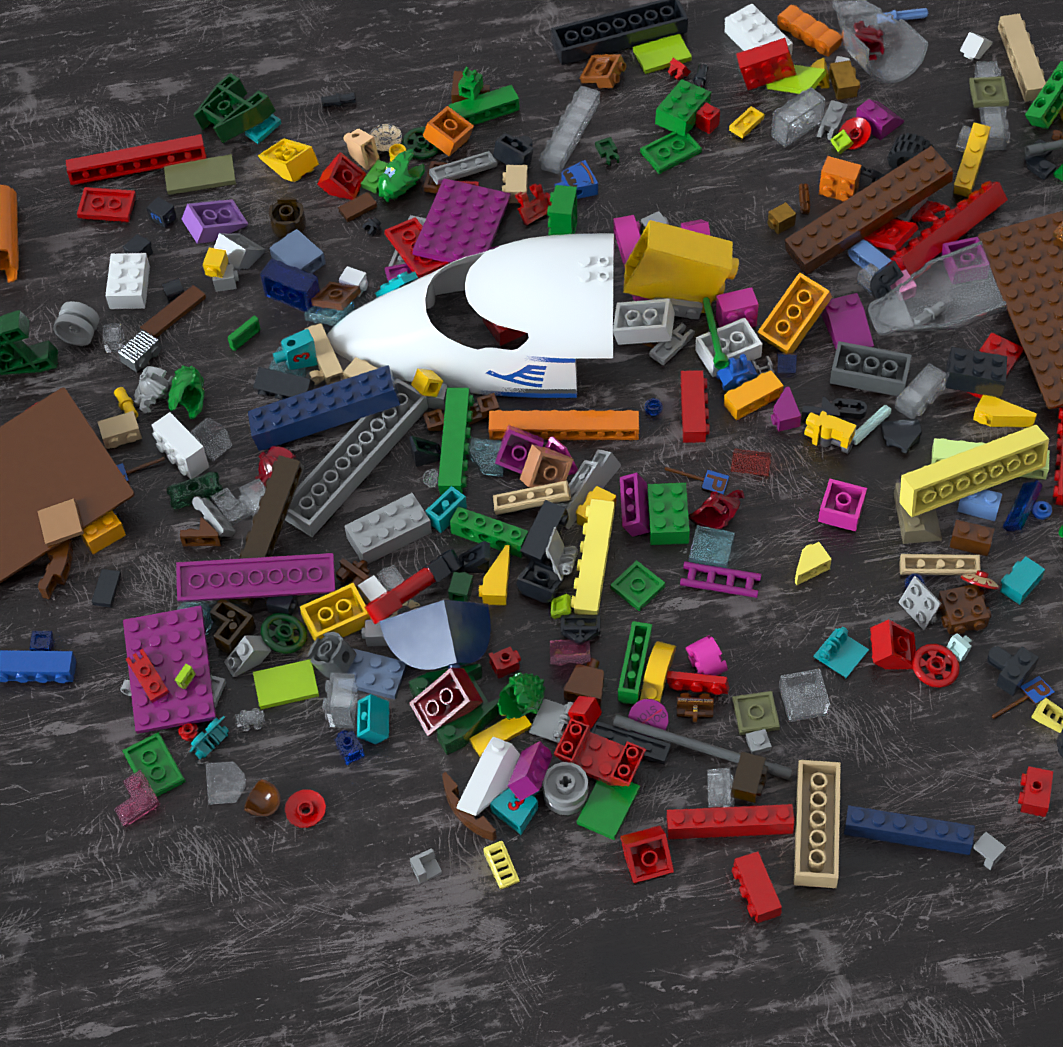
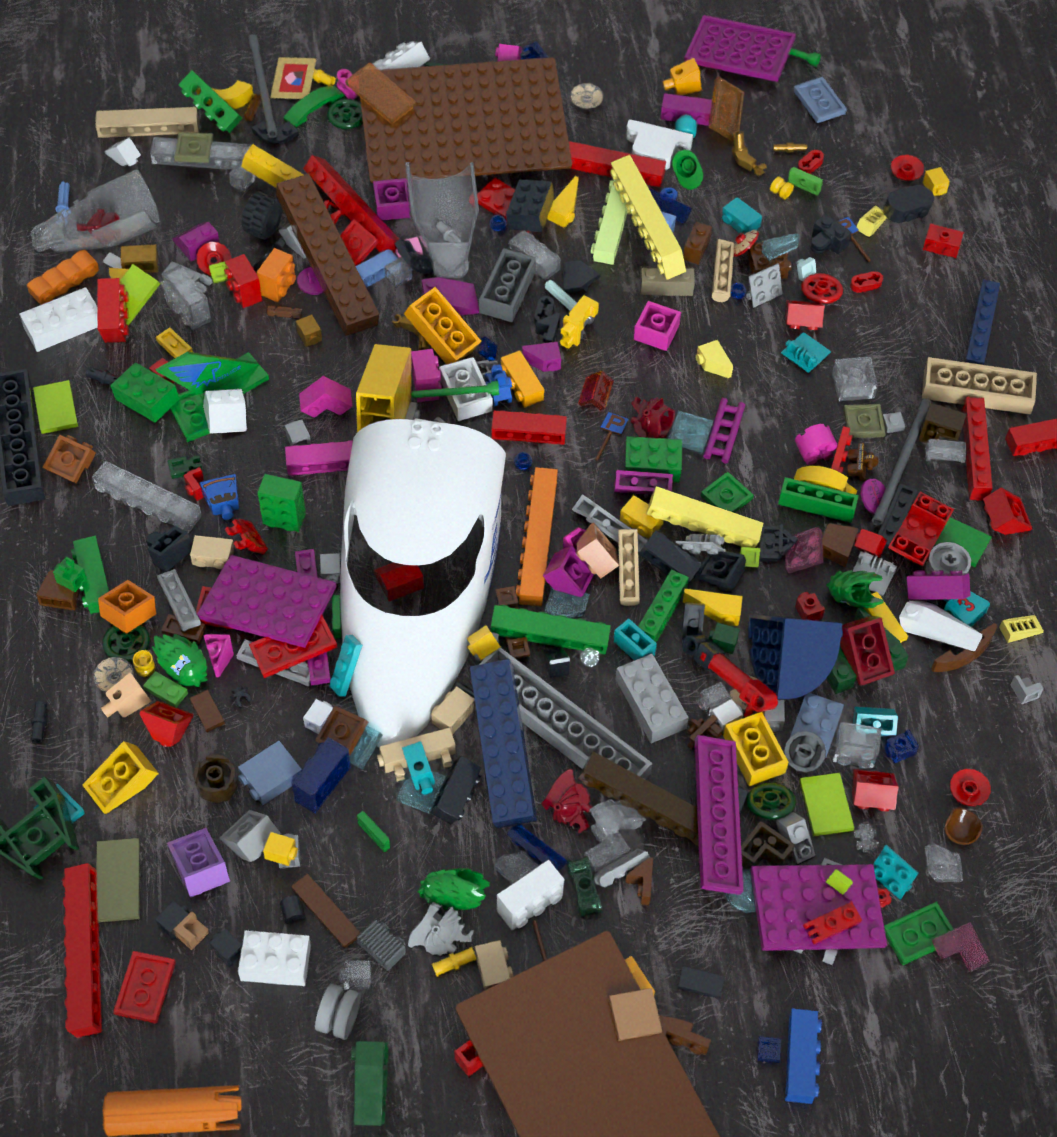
camera: 90 degrees left, 0 degrees up
red tile [668,57,691,81] -> none
light grey panel [973,832,1006,870] -> none
none -> green piece [155,352,269,395]
none -> medium nougat panel [174,912,209,950]
none -> red bracket [184,467,204,501]
none -> white slope [203,389,247,433]
none -> dark pink slope [204,634,234,677]
none -> red brick [224,254,262,308]
none -> clear blue plate [507,824,568,871]
none -> clear light blue slope [762,233,800,260]
none -> red beam [850,271,883,293]
none -> slope [852,769,898,811]

